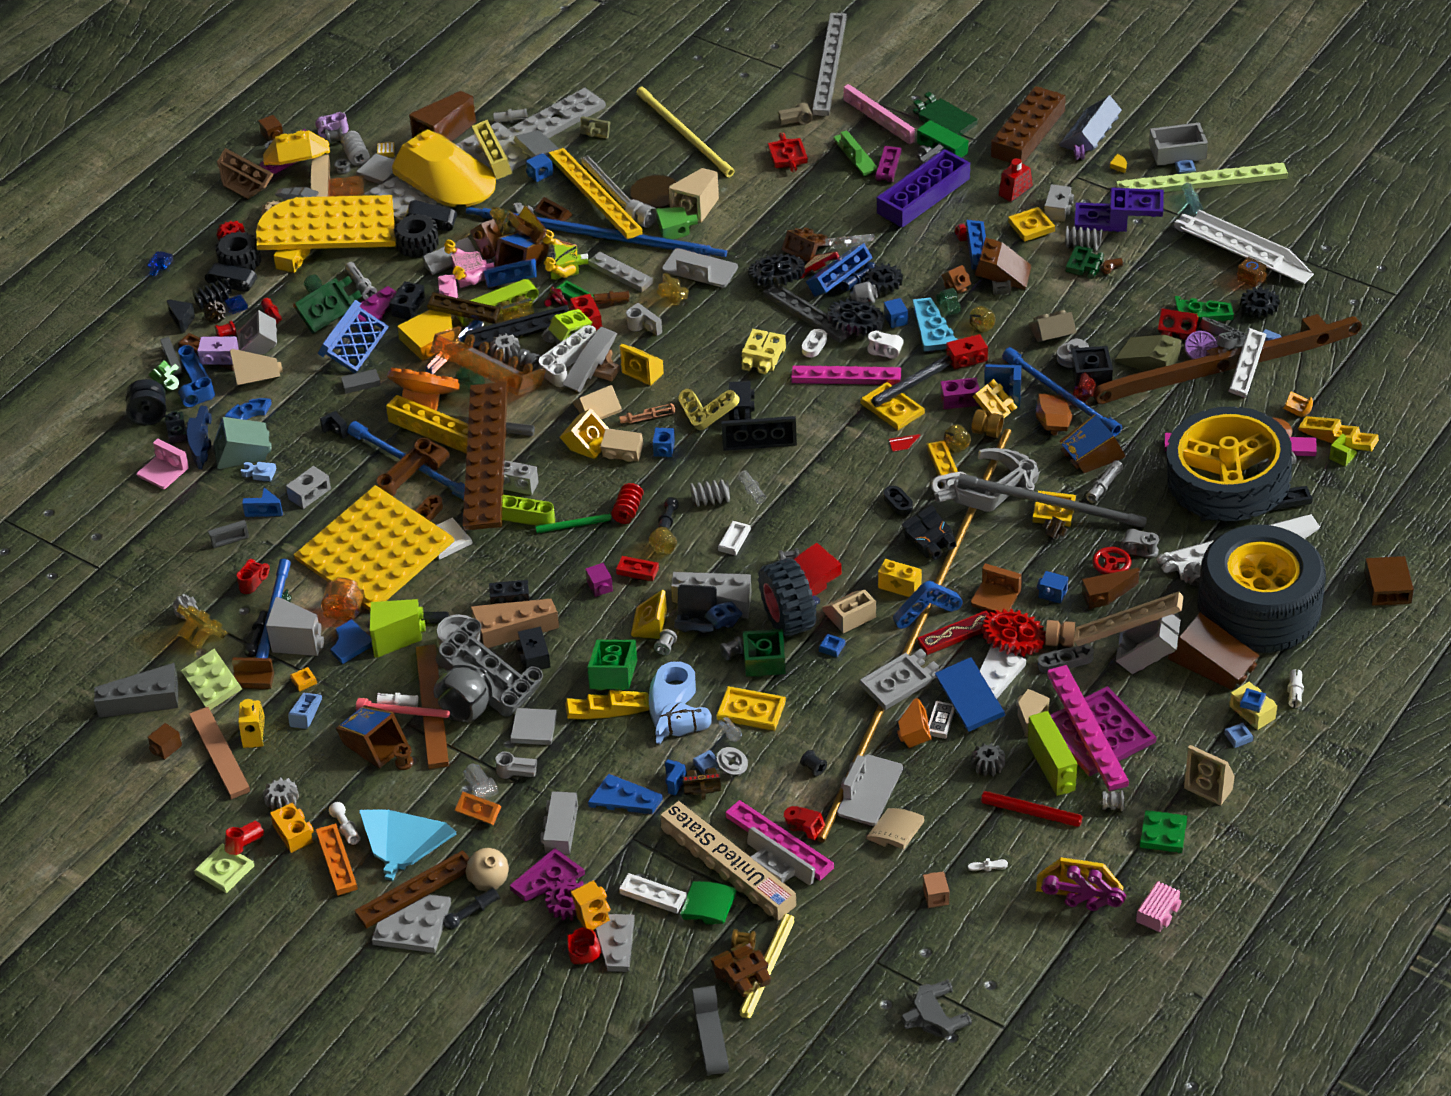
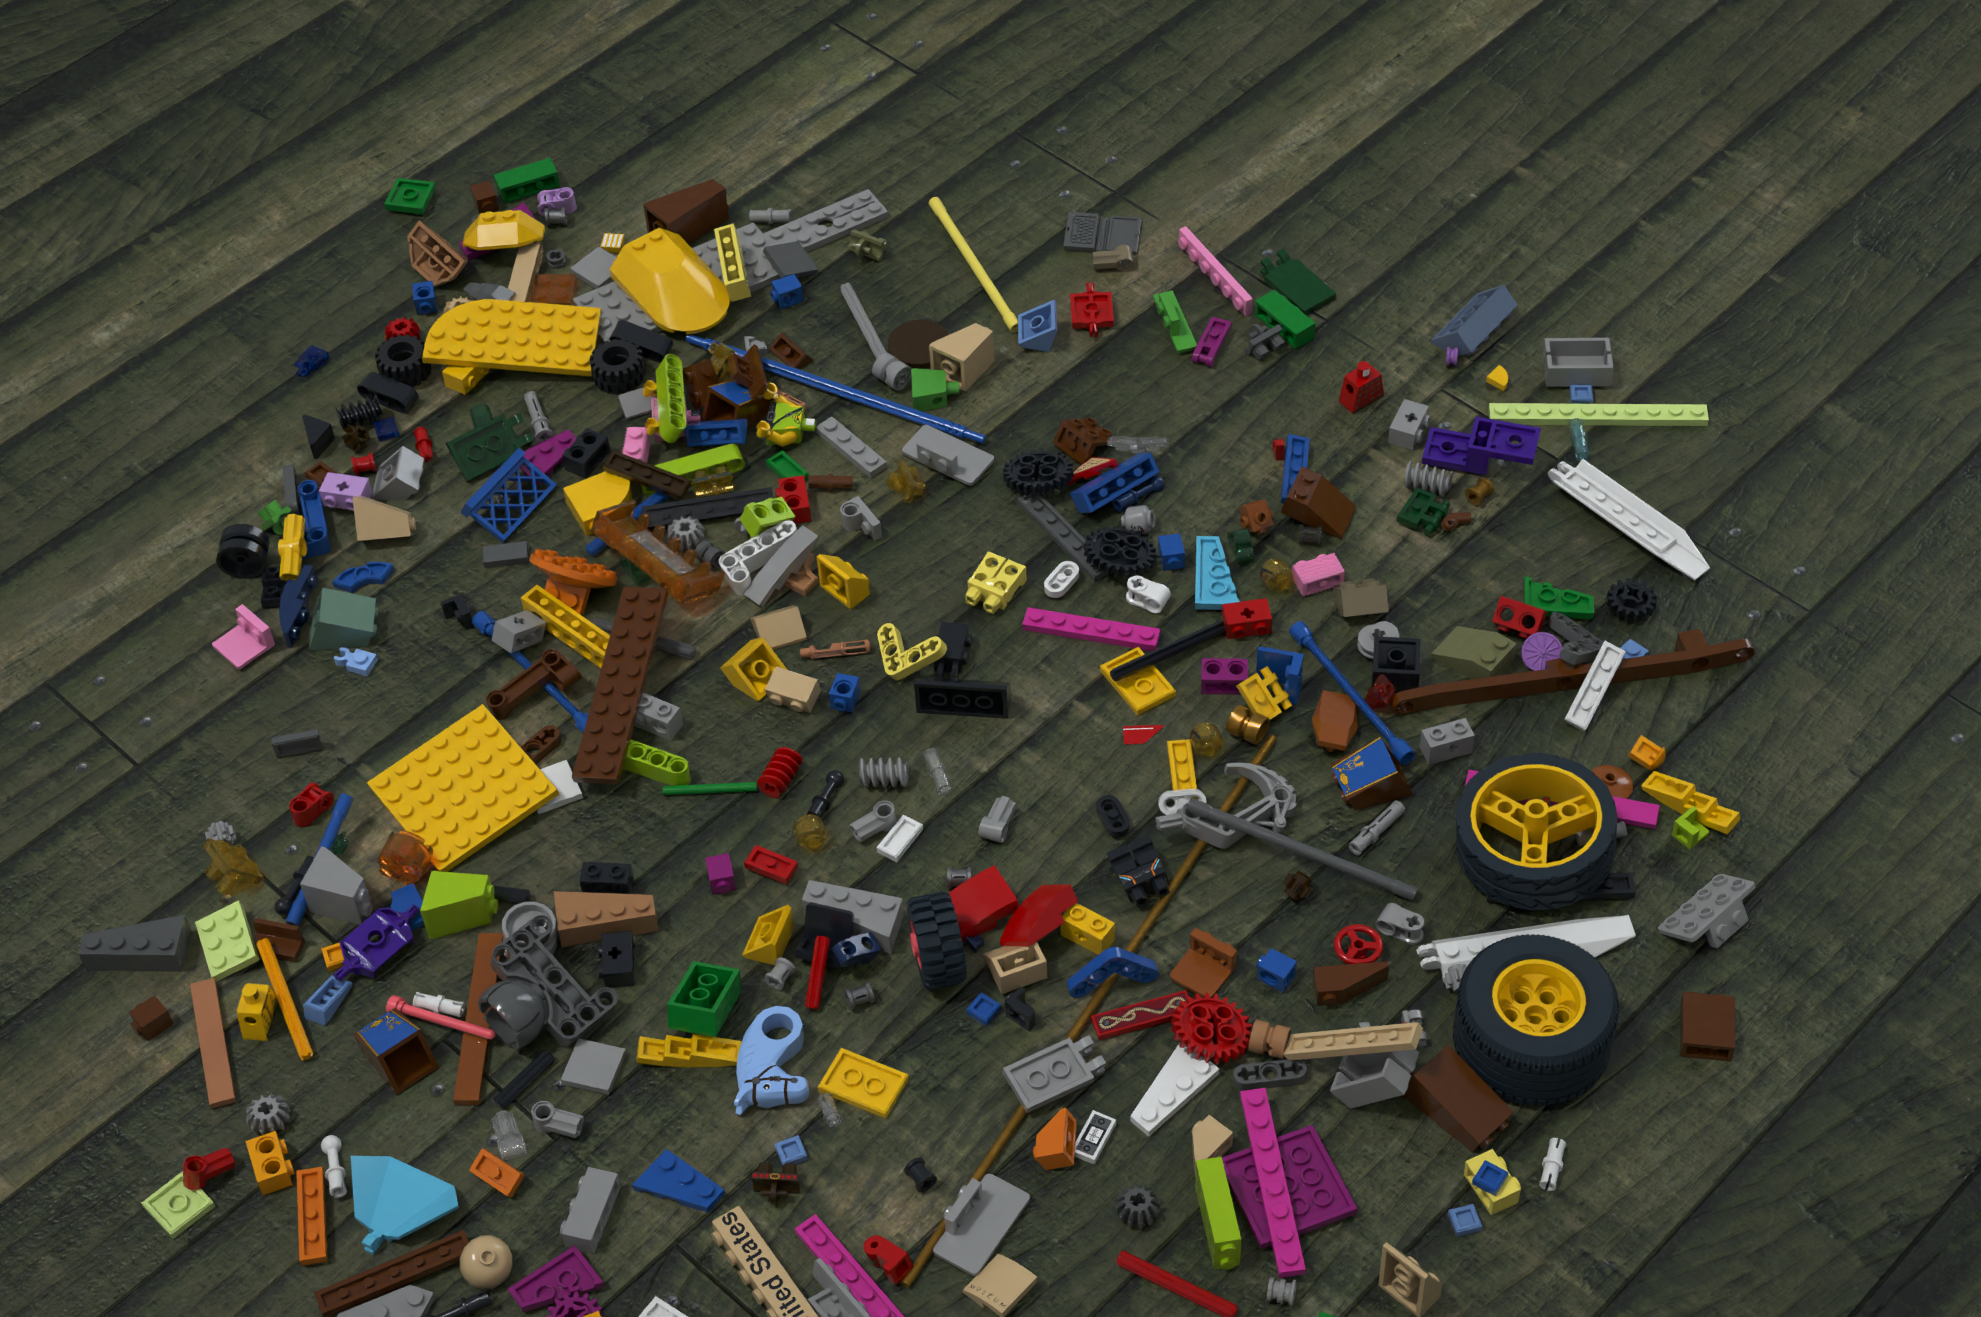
camera: 10 degrees right, 5 degrees up
blue slope [242,488,283,517] -> none
light grey brick [286,466,331,509] -> none
light grey piece [341,131,370,166] -> none
reddish brown bush [393,743,414,770] -> none
dark red piece [544,286,568,306] -> none
yellow plate [549,148,642,239] -> none
blue bracket [665,759,686,796] -> none
light grey gear [715,747,748,777] -> none
dark green slope [743,629,786,677] -> none
light grey plate [813,13,846,116] -> none
black gear [865,263,903,294] -> none
dark purple brick [877,149,970,228] -> none
blue tile [935,657,1005,732] -> none
reddish brown brick [991,86,1066,163] -> none
yellow plate [1008,207,1055,242] -> none
yellow plate [1033,491,1076,527] -> none
clear orange brick [1237,257,1267,287] -> none
none -> light orange axle [256,938,314,1061]
none -> yellow piece [278,514,307,581]
none -> dark purple plate [333,904,420,982]
none -> green plate [384,178,436,214]
none -> blue brick [412,281,438,315]
none -> light grey brick [492,610,546,653]
none -> green brick [494,158,560,204]
none -> black axle [494,1050,554,1109]
none -> lime beam [656,354,686,443]
none -> red axle [805,936,830,1010]
none -> light grey piece [849,801,897,842]
none -> light grey piece [978,796,1016,843]
none -> red slope [999,884,1078,947]
none -> black bracket [1005,987,1035,1031]
none -> medium blue slope [1018,300,1057,352]
none -> dark grey piece [1063,212,1141,254]
none -> bright pink brick [1292,553,1345,597]
none -> light grey brick [1420,718,1475,765]
none -> pearl gold bush [1465,477,1494,506]
none -> light grey bracket [1658,874,1755,948]

